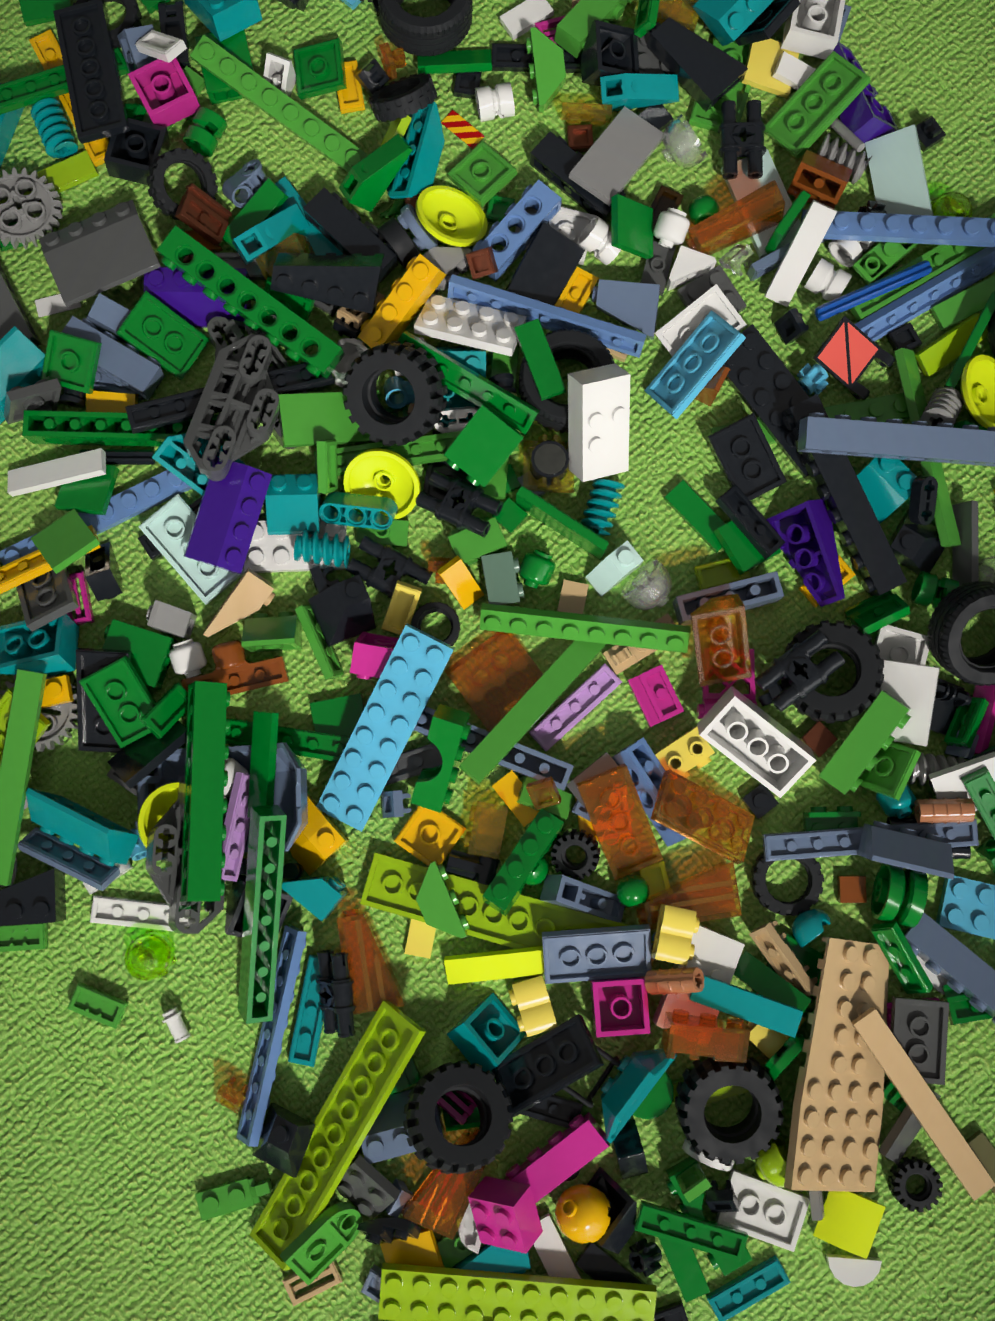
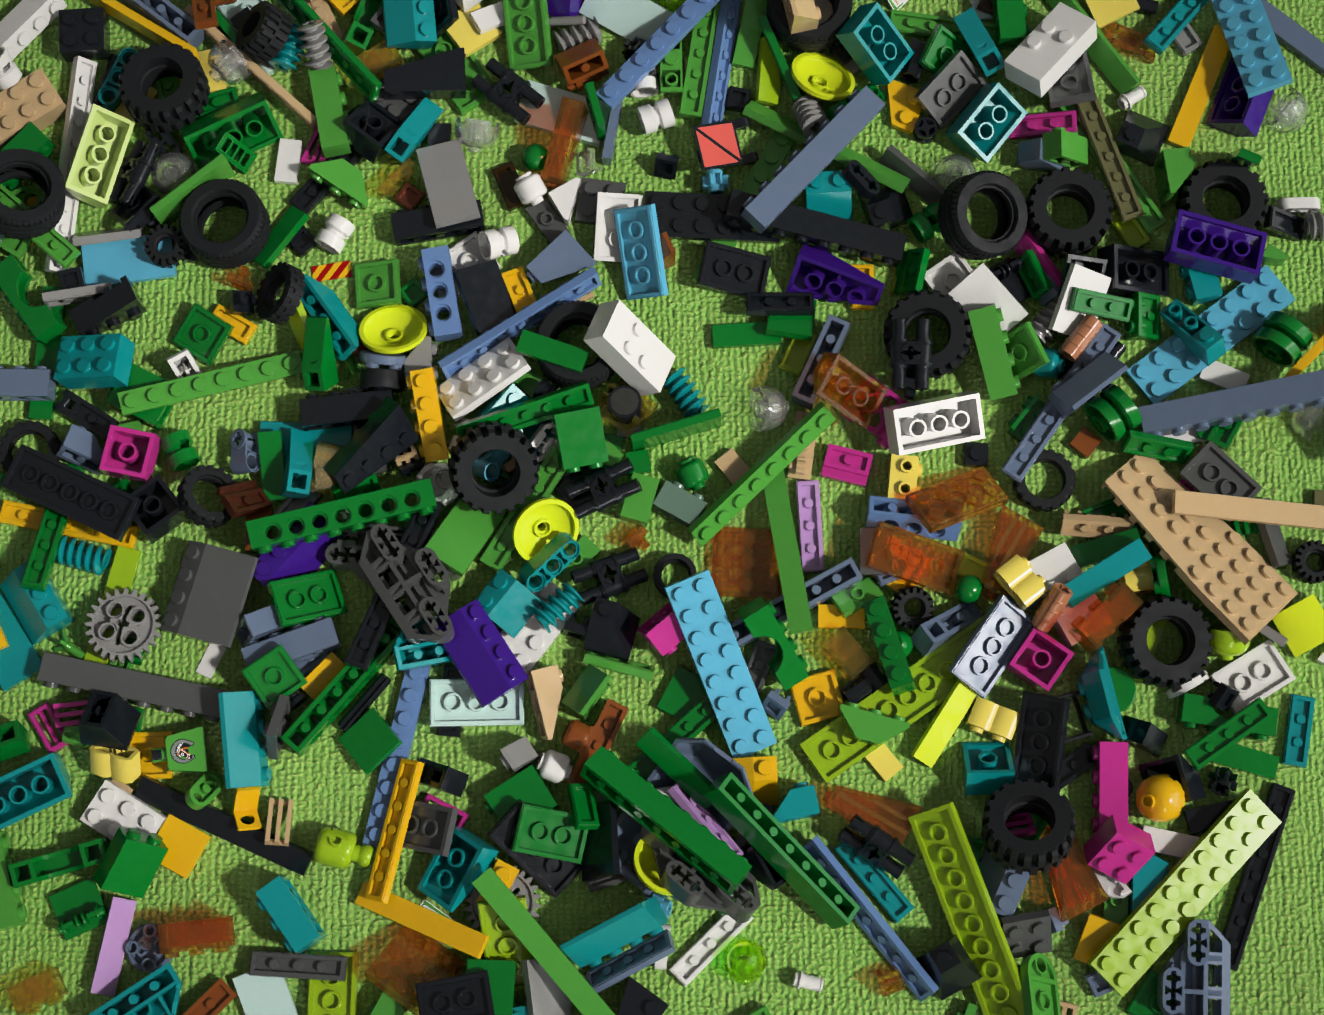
camera: 50 degrees left, 5 degrees down
white tile [7,448,106,497] -> none
bright green tile [31,509,100,574] -> none
white tile [135,30,187,63] -> none
bright green tile [317,439,338,494] -> none
black slope [357,1217,422,1245] -> none
light yellow tile [381,580,422,635] -> none
yellow tile [437,555,484,610] -> none
copper tile [466,246,499,280] -> none
clear orange tile [526,776,562,810] -> none
light aqua slope [585,541,644,597] -> none
green tile [611,194,653,259] -> none
bright green plate [676,1163,712,1203] -> none
white tile [765,200,837,307] -> none
teal hair [792,909,831,948] -> none
copper tile [800,721,838,758] -> none
blue axle [814,260,932,321] -> none

